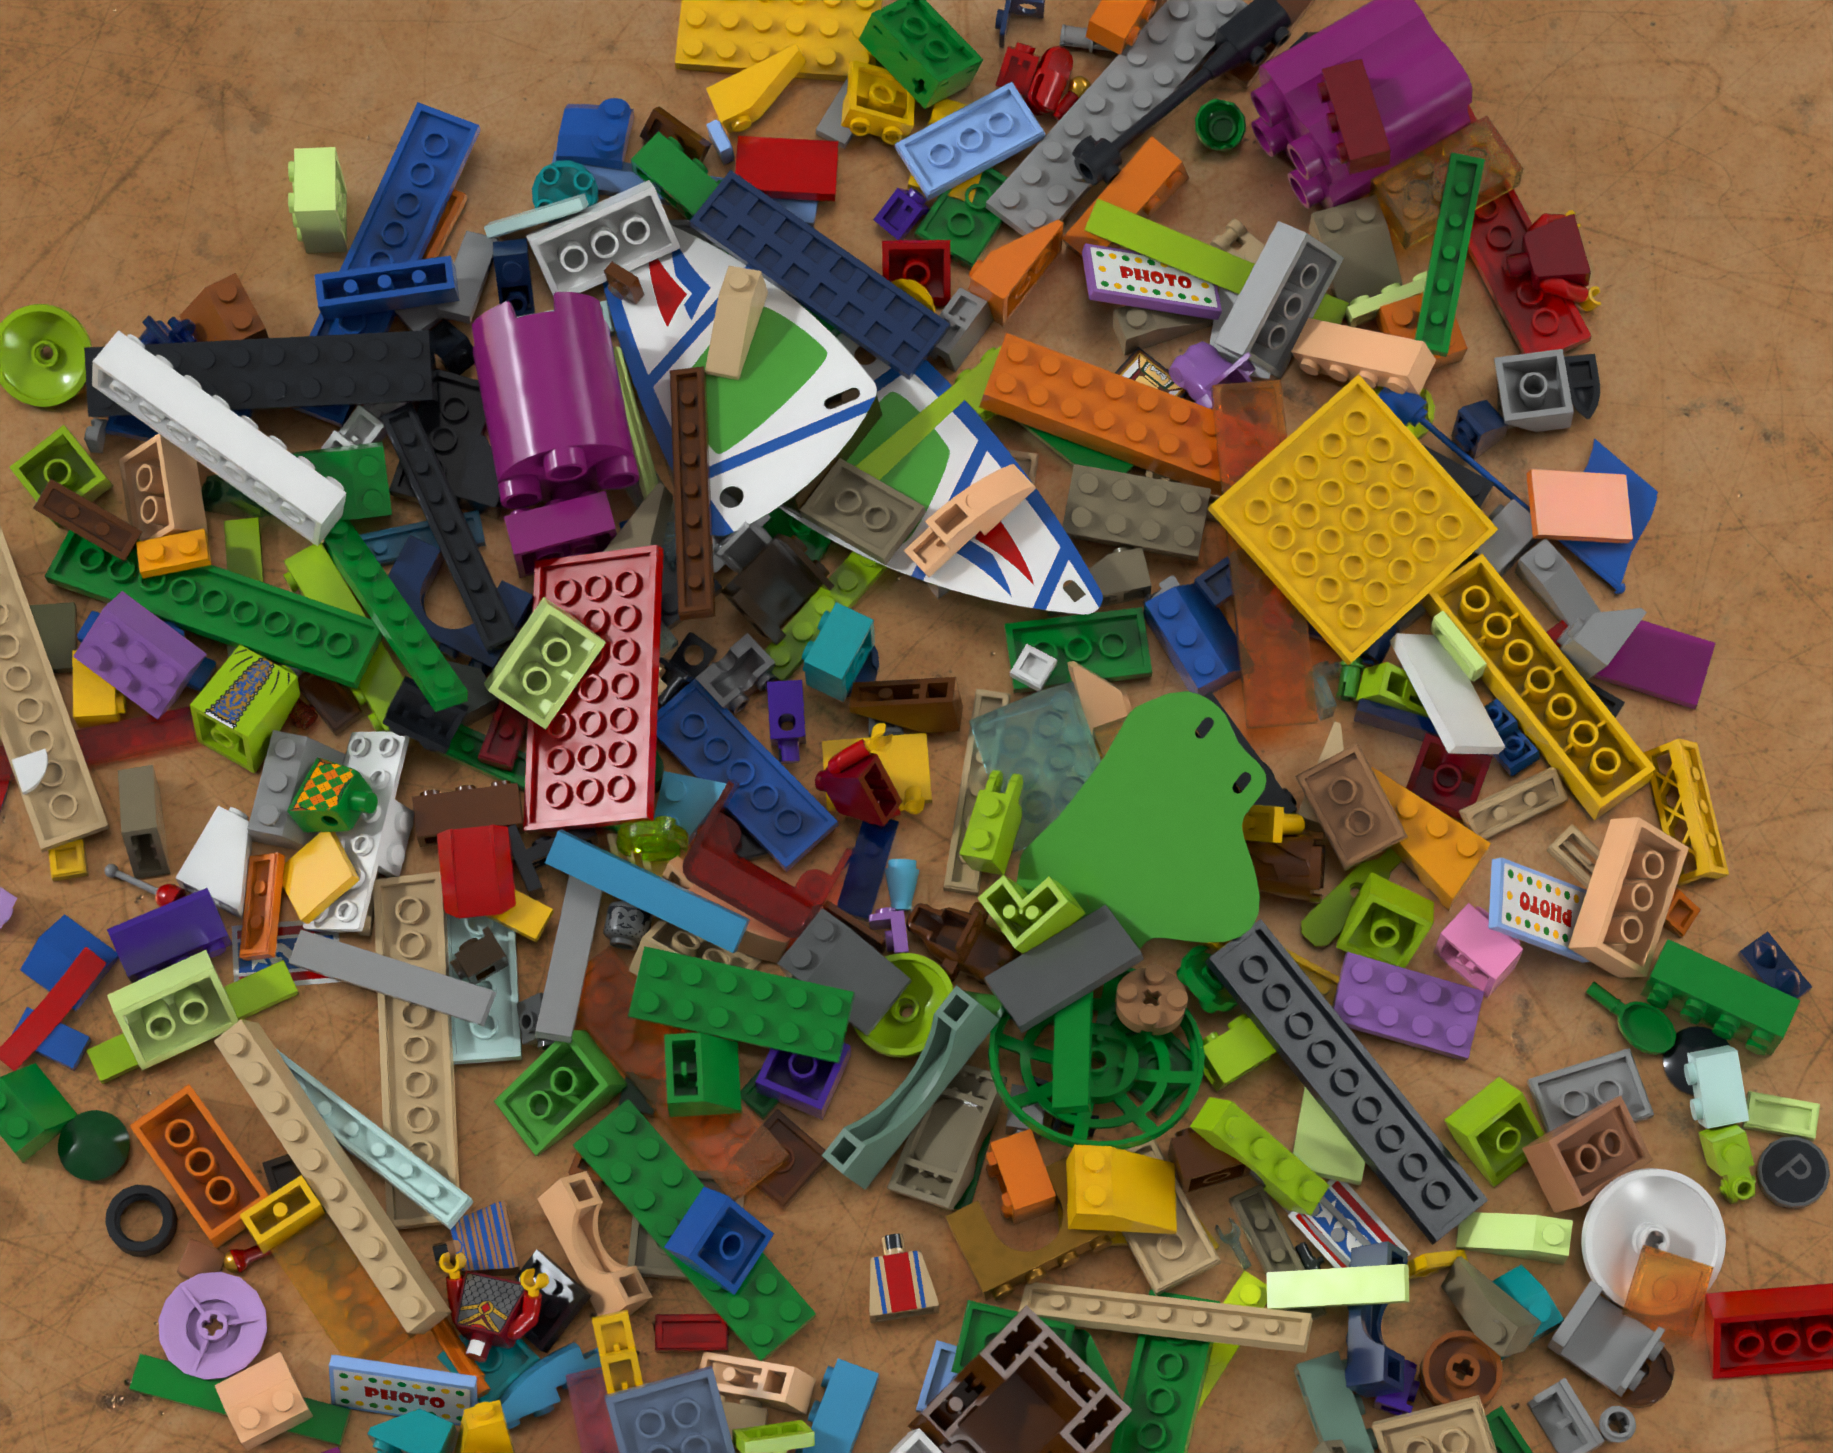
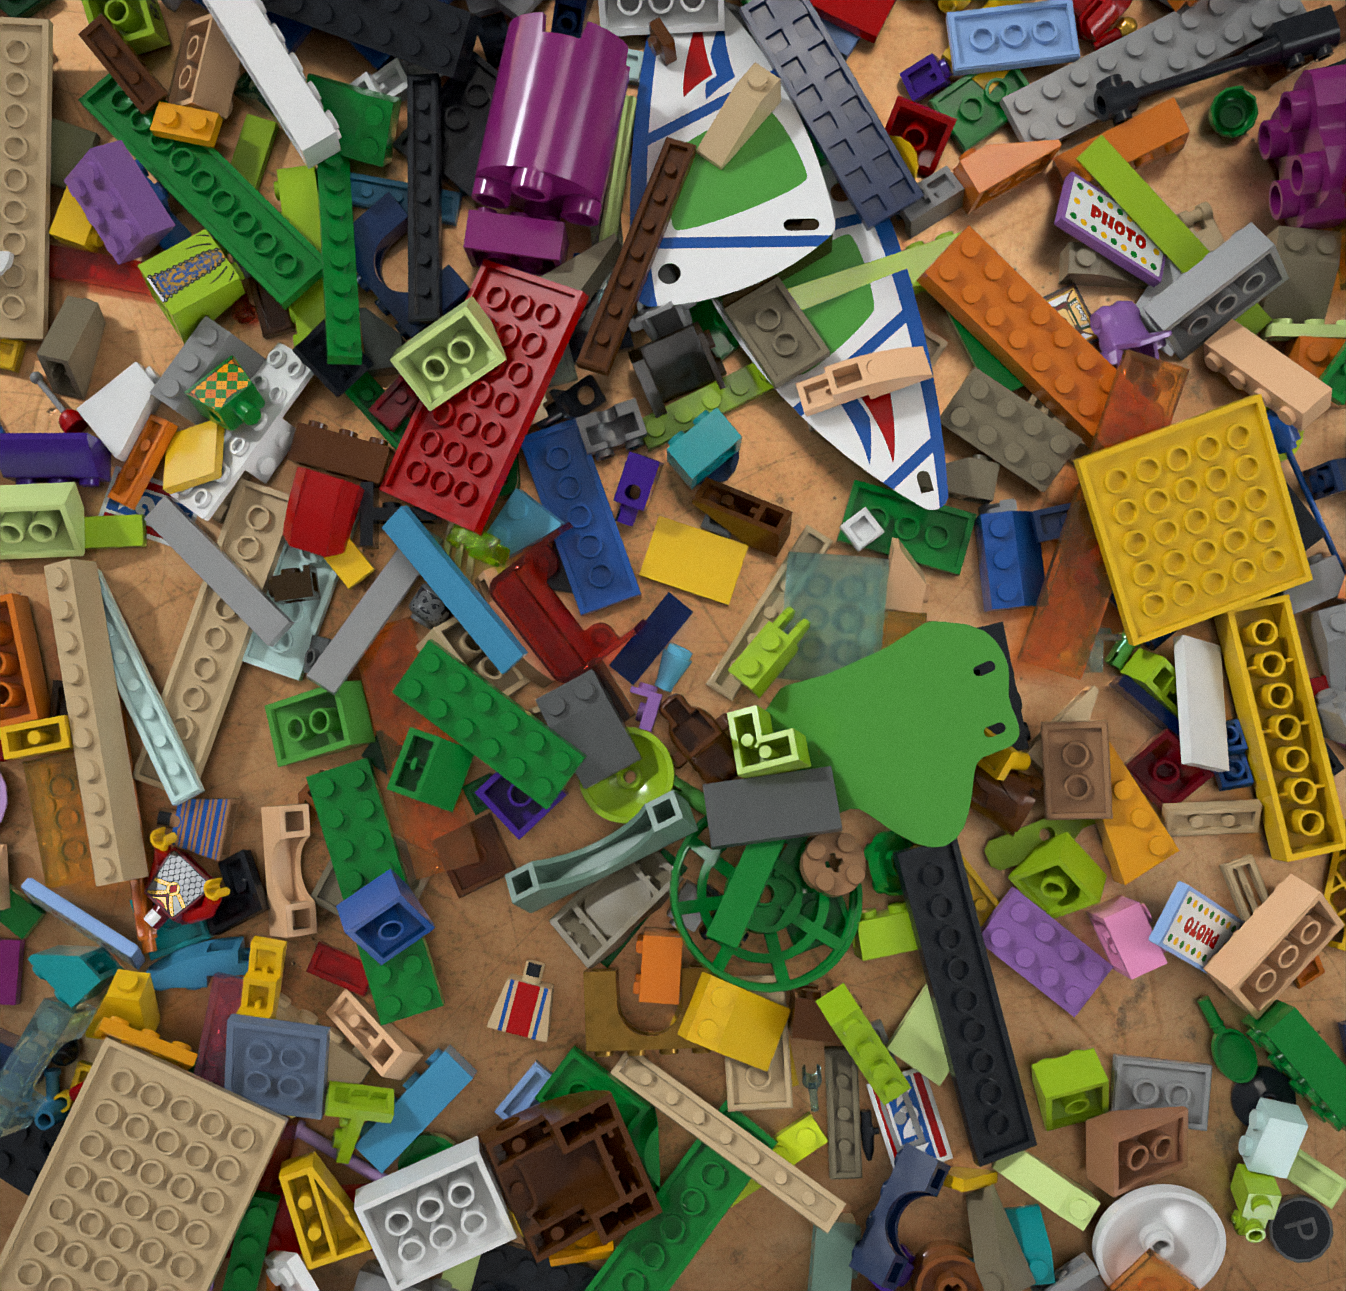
camera: 25 degrees right, 15 degrees up
dark red torso [815,723,925,826] -> none
yellowish green tile [1267,1264,1410,1310] -> none
yellowish green tile [1430,611,1487,682] -> none

